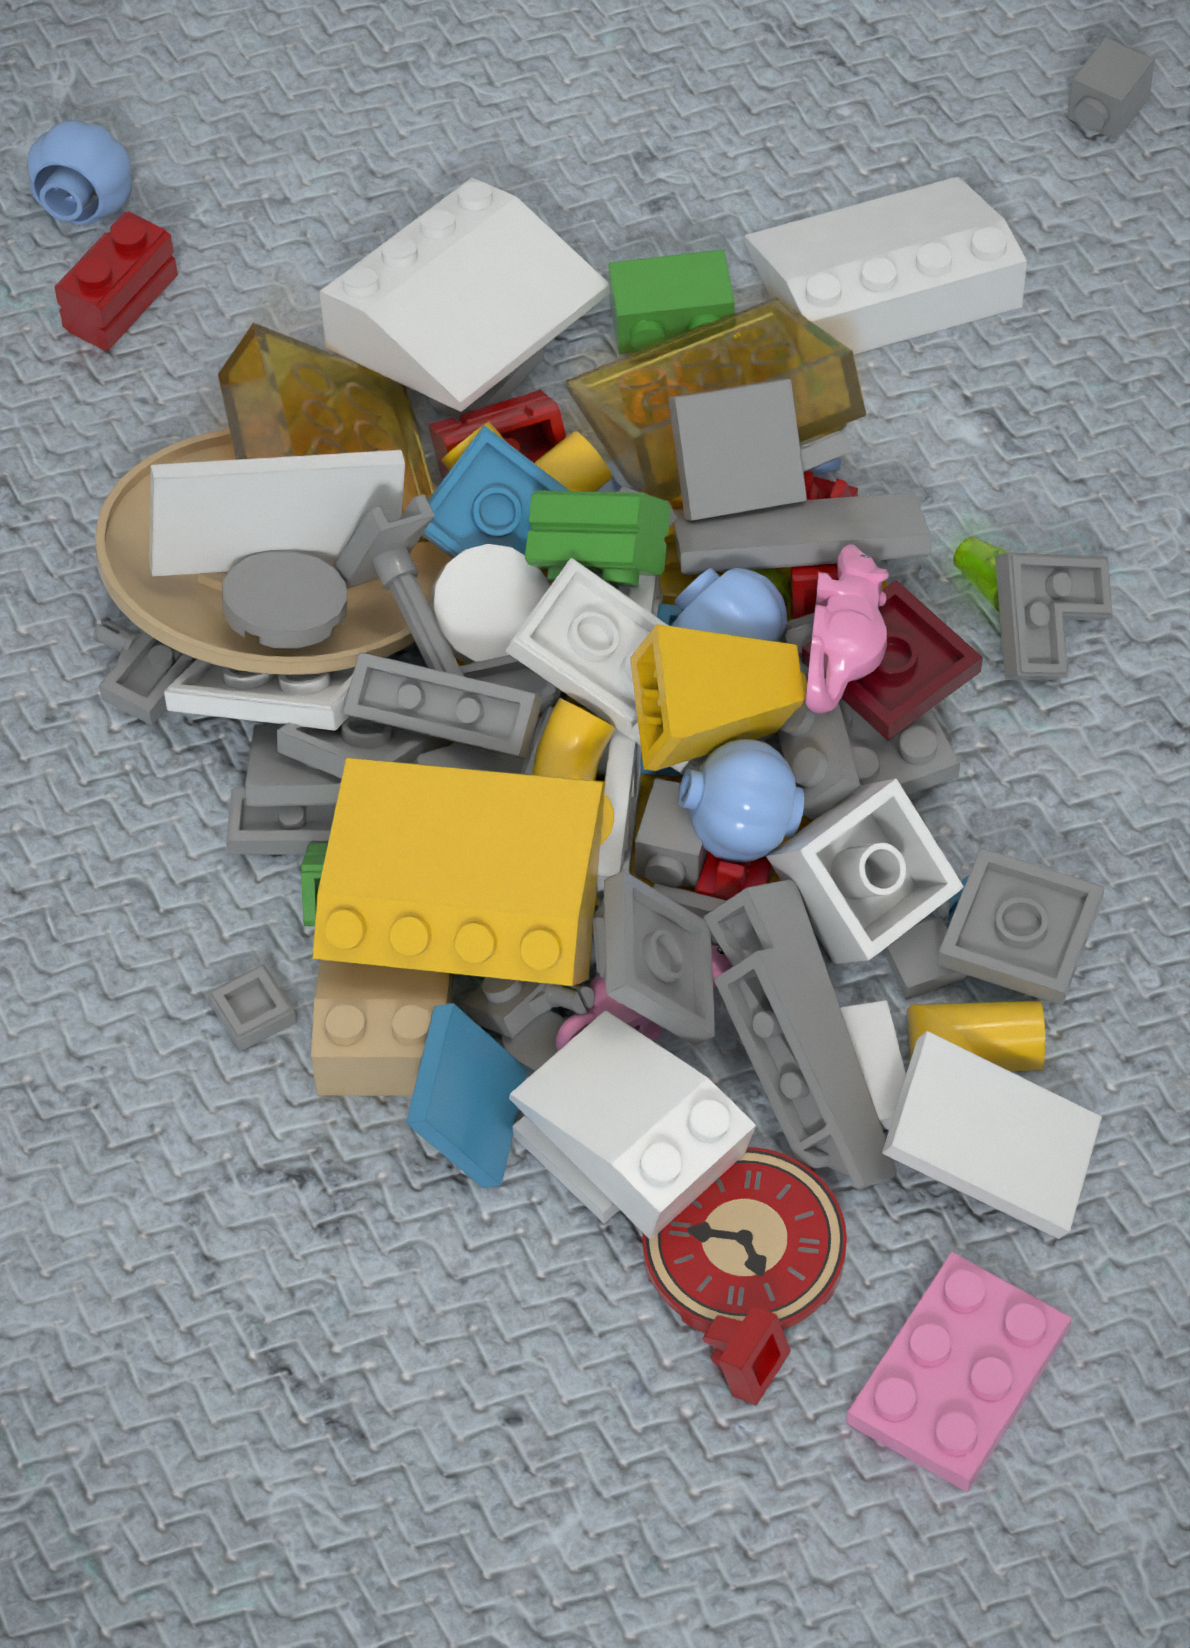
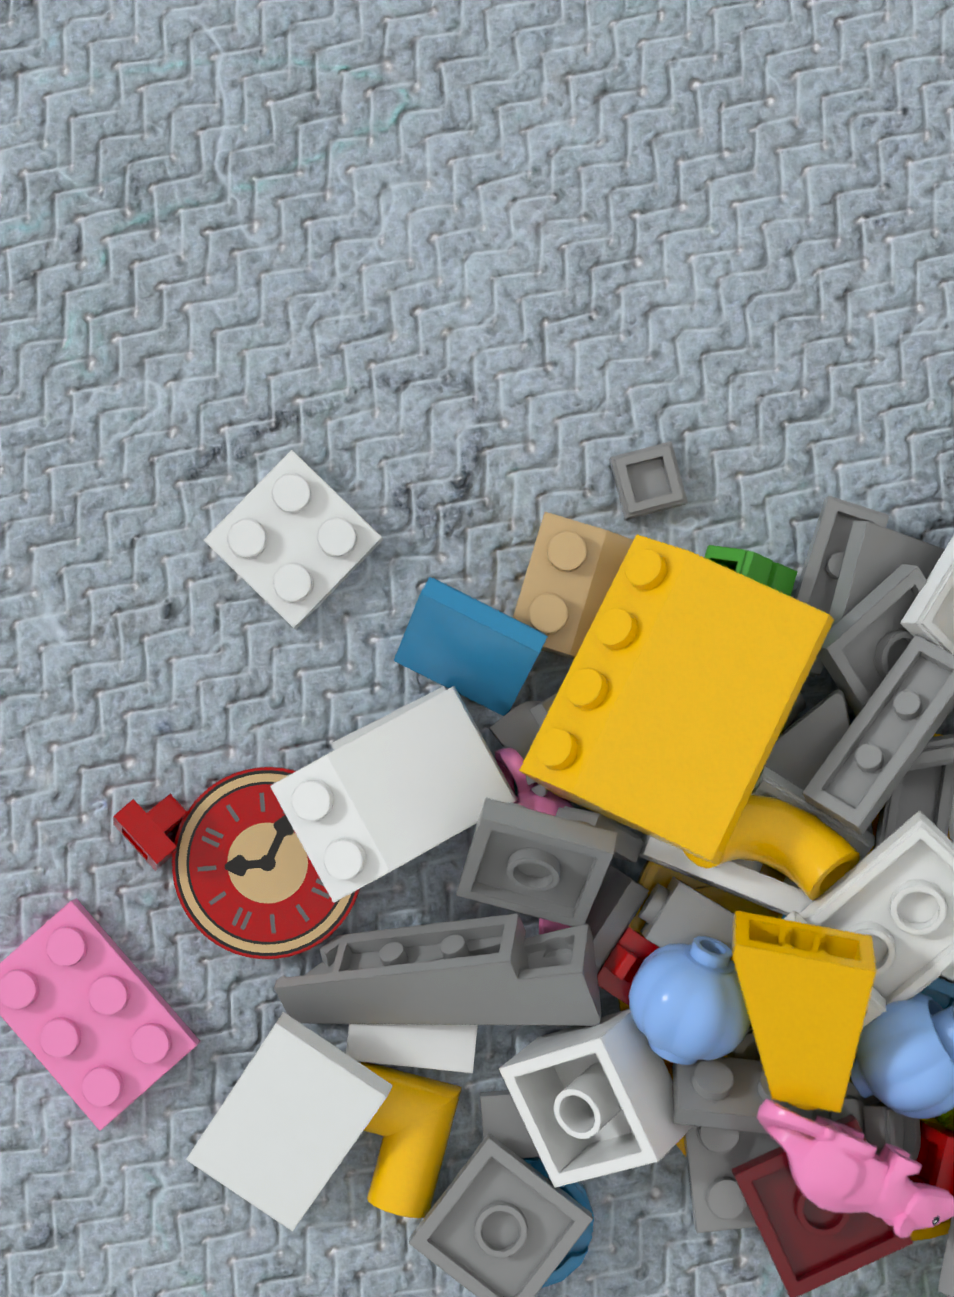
camera: 105 degrees right, 30 degrees up
none -> white plate [204,450,383,629]

